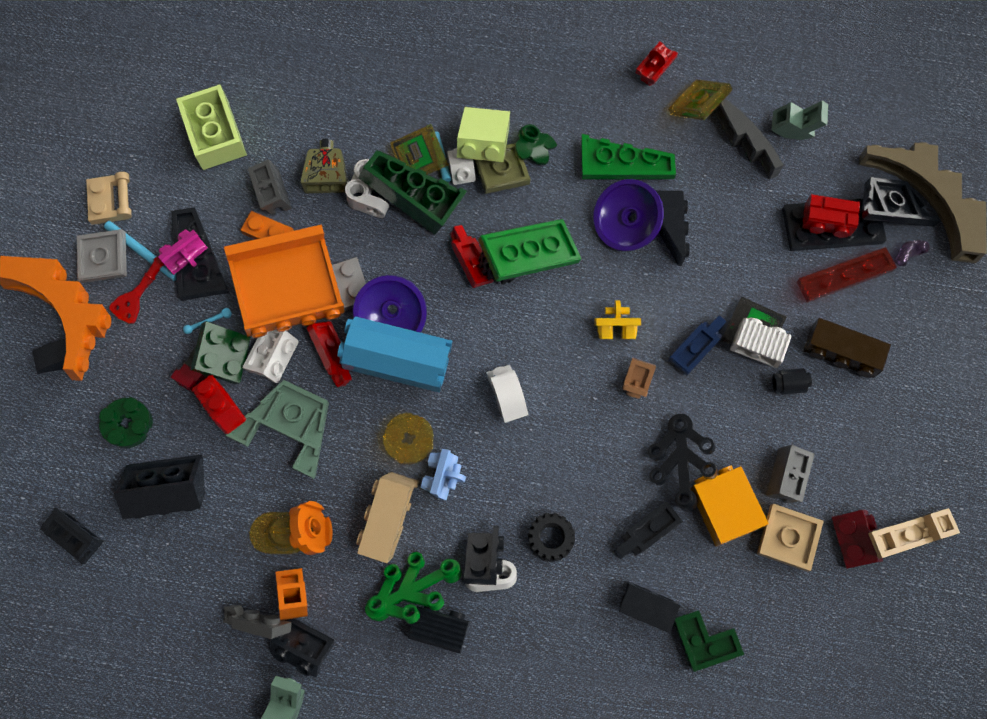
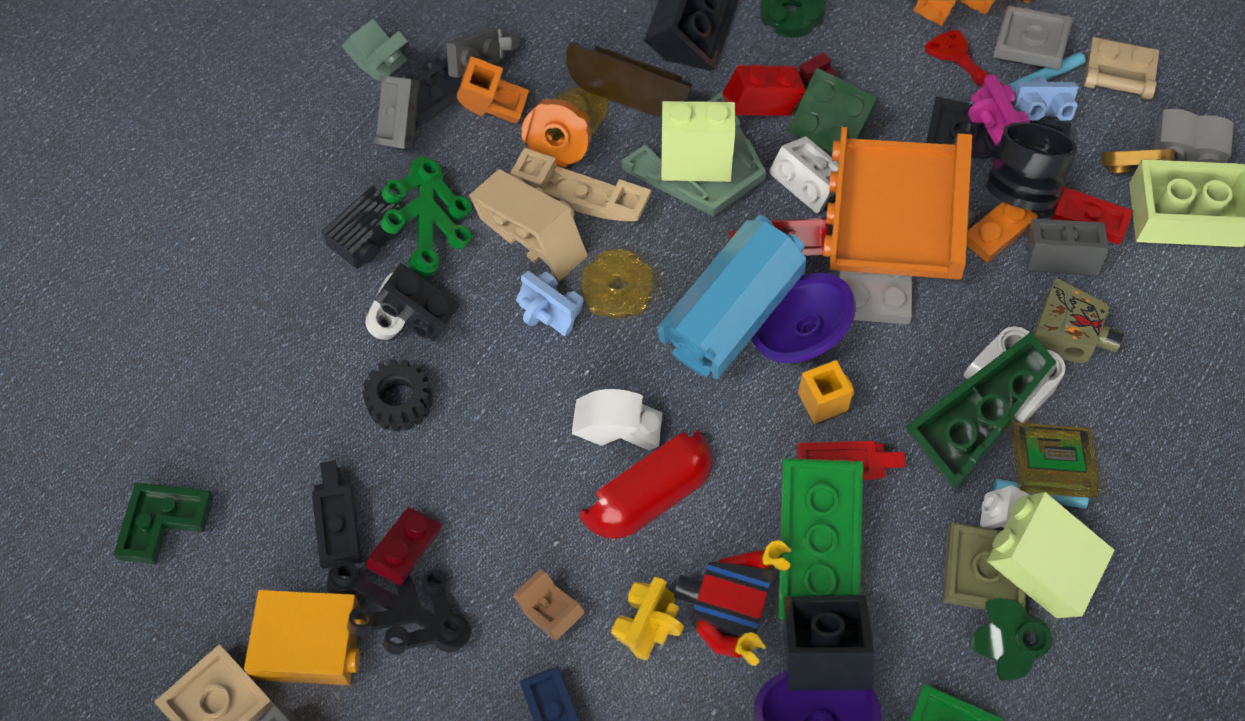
camera: 115 degrees right, 10 degrees down
medium azure hinge [183,308,232,334] -> none
black hinge [619,581,681,633] -> none
none -> dark red plate [366,507,442,586]
none -> hinge [373,75,420,148]
none -> tan slope [510,148,651,221]
none -> dark brown brick [566,42,692,116]
none -> red brick [579,430,713,539]
none -> yellowish green brick [661,101,735,182]
none -> torso [674,540,792,666]
none -> black brick [783,595,874,691]
none -> light orange brick [798,360,854,424]
none -> black wheel [986,122,1077,211]
none -> light blue hips [1012,77,1079,120]
none -> red plate [1052,187,1133,245]
none -> pearl gold plate [1101,149,1175,173]
none -> light grey brick [1154,109,1234,163]

